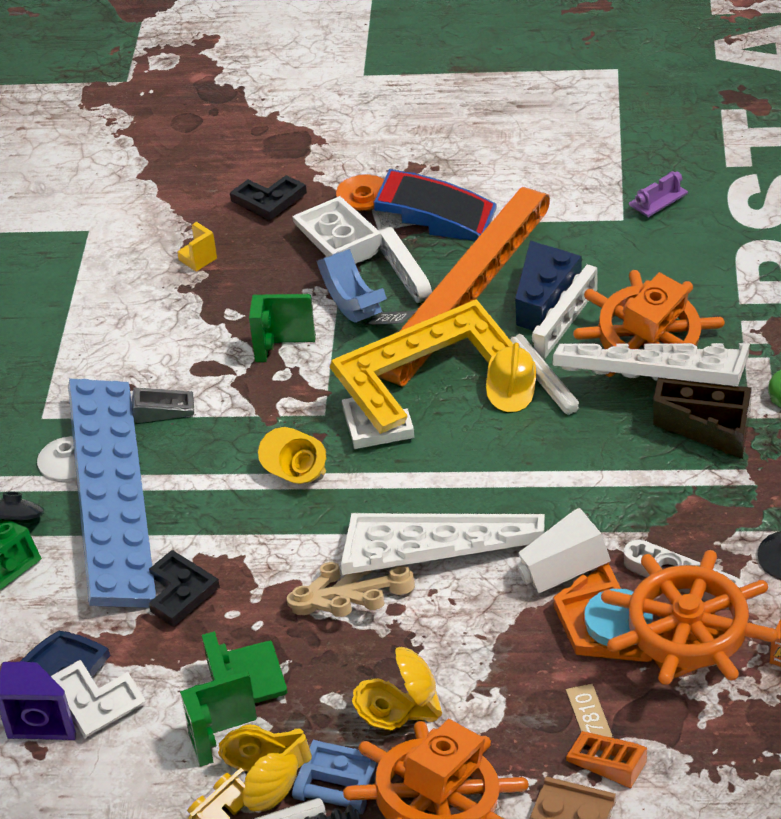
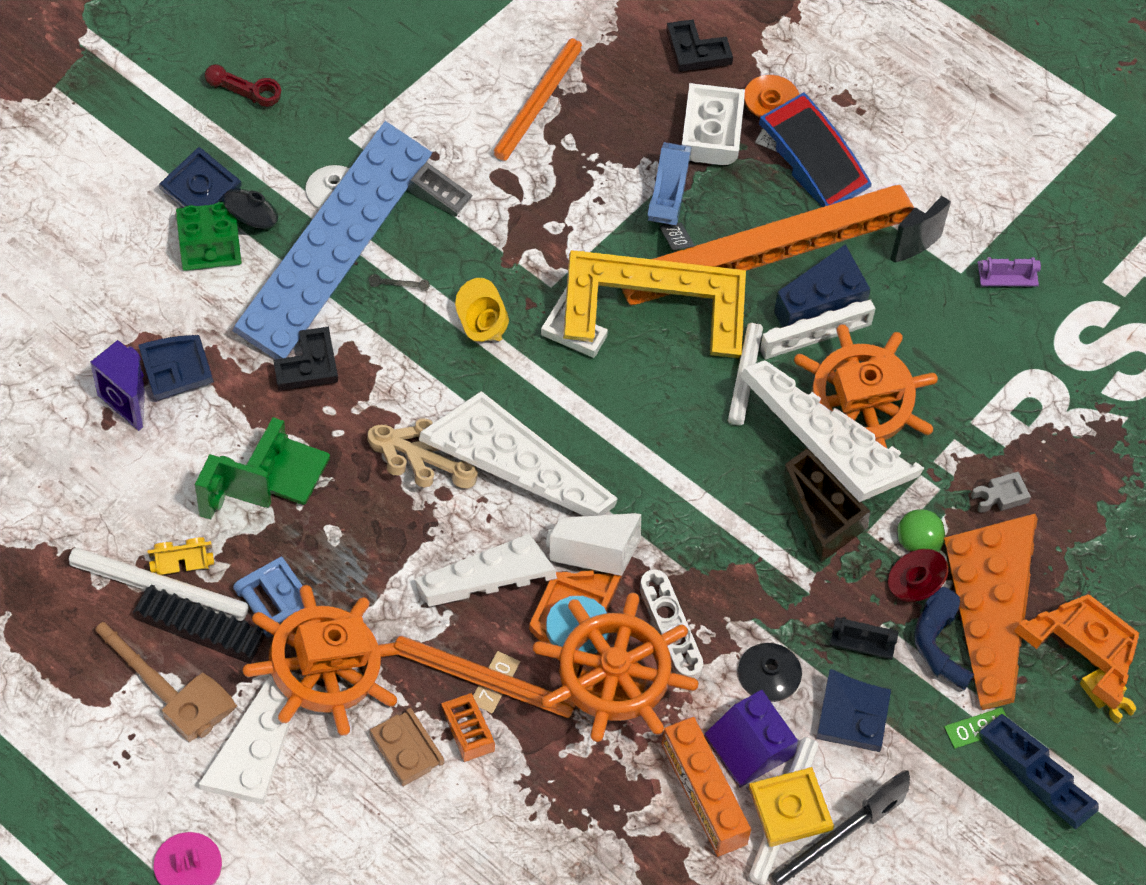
camera: 30 degrees right, 15 degrees up
white plate [51,660,146,738] -> none
yellow panel [177,222,217,272] -> none
yellow animal [218,724,312,812] -> none
green bracket [249,294,316,362] -> none
yellow animal [352,647,442,731] -> none
white beam [378,227,432,303] -> none
yellow piece [486,343,536,412] -> none
none -> clear smoke hinge [369,274,430,291]
none -> orange axle [394,636,575,718]
none -> white wing [415,533,557,606]
none -> orange axle [494,38,582,161]
none -> black slope [890,195,951,262]

